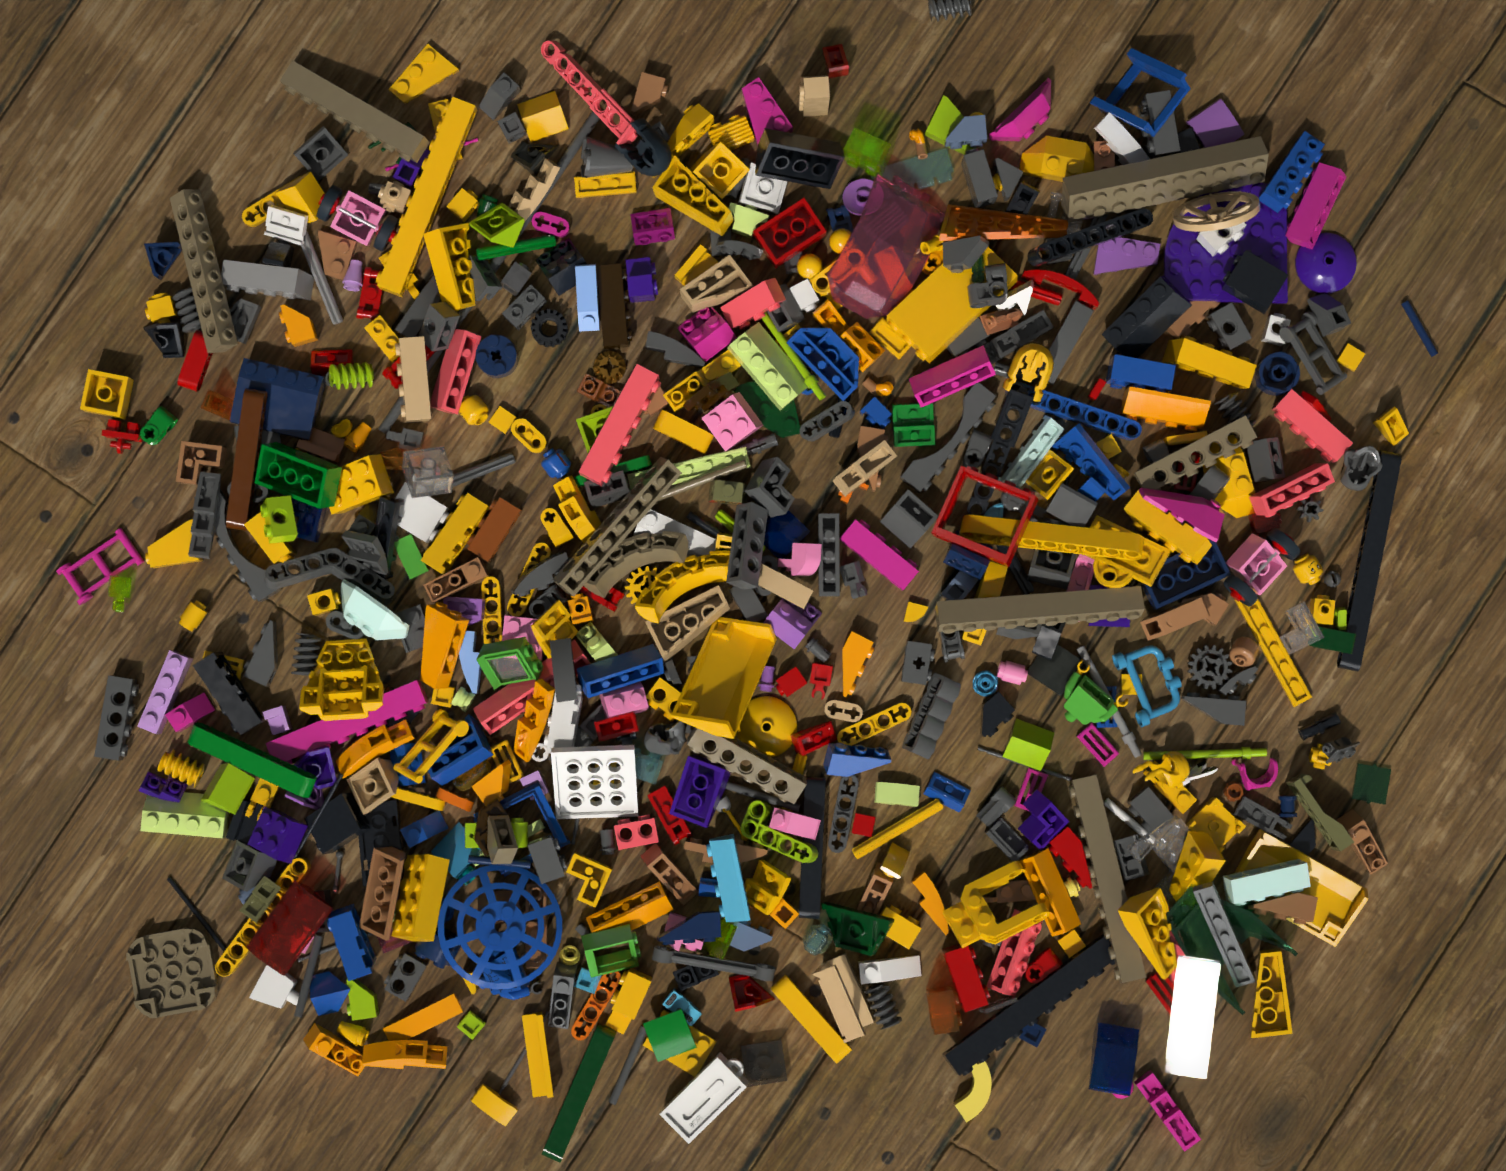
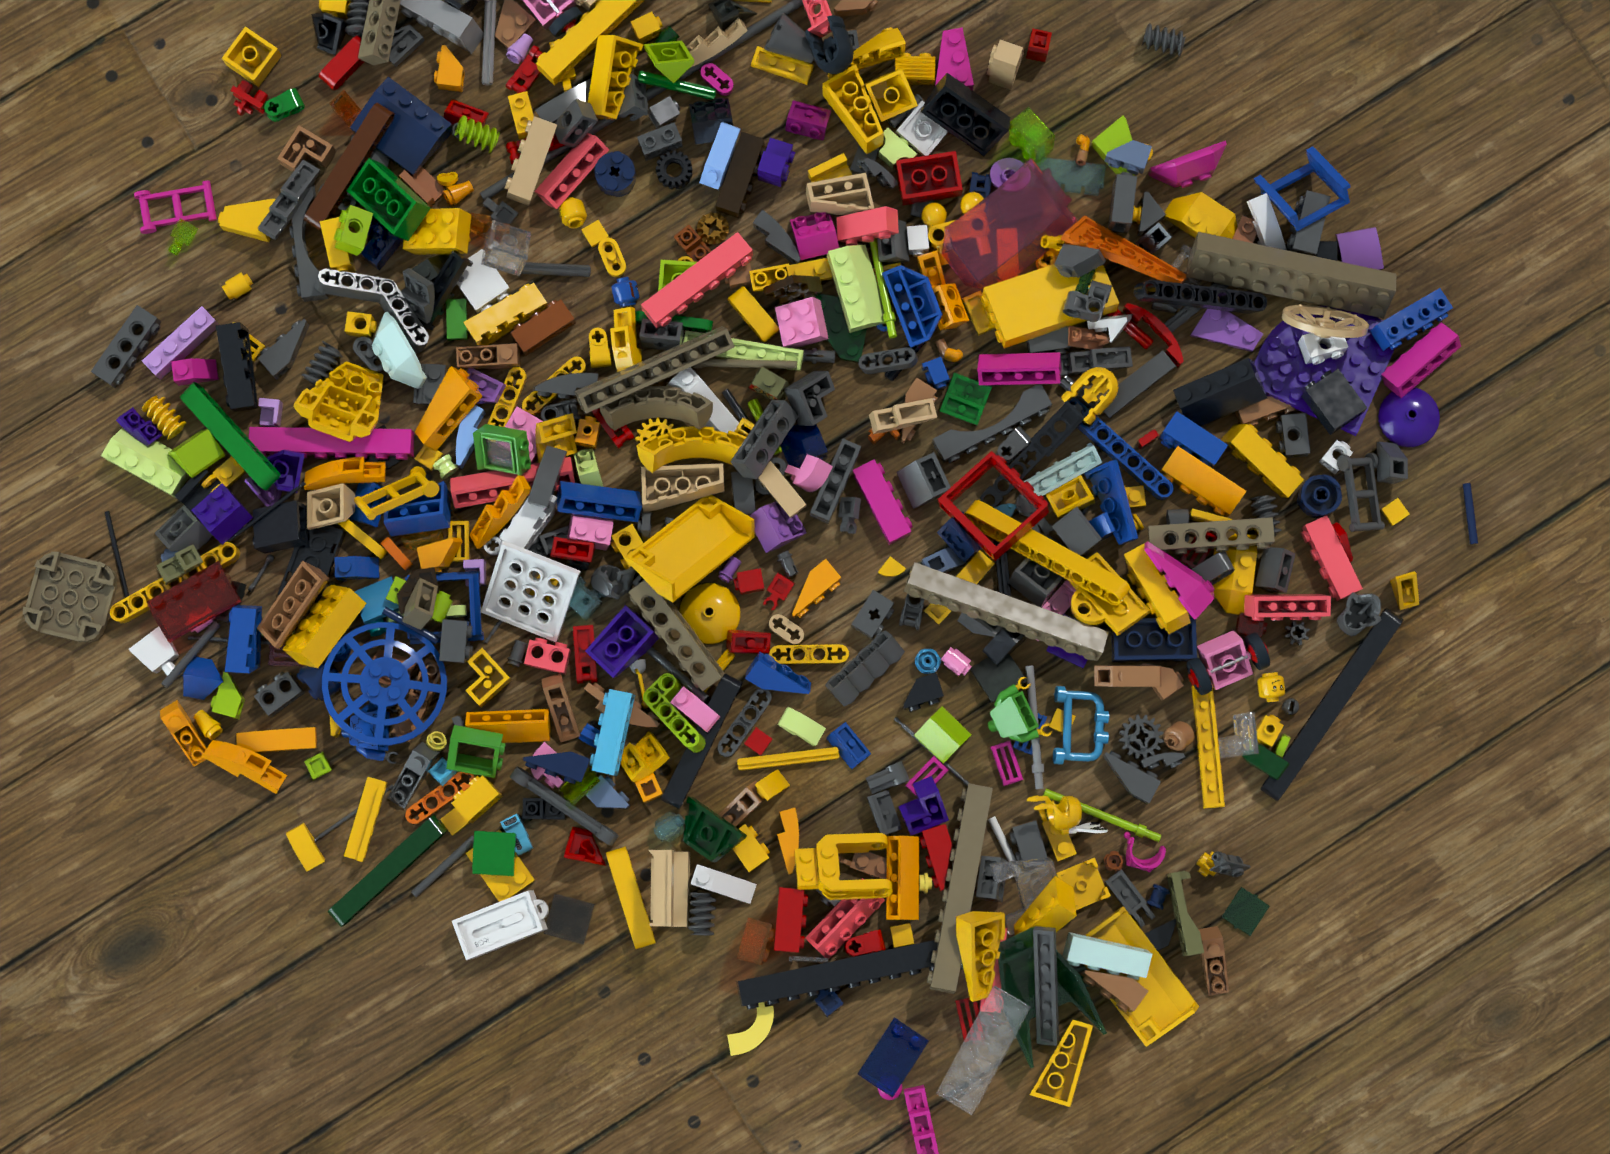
camera: 25 degrees right, 5 degrees down
black pin [1298,712,1341,741] -> none

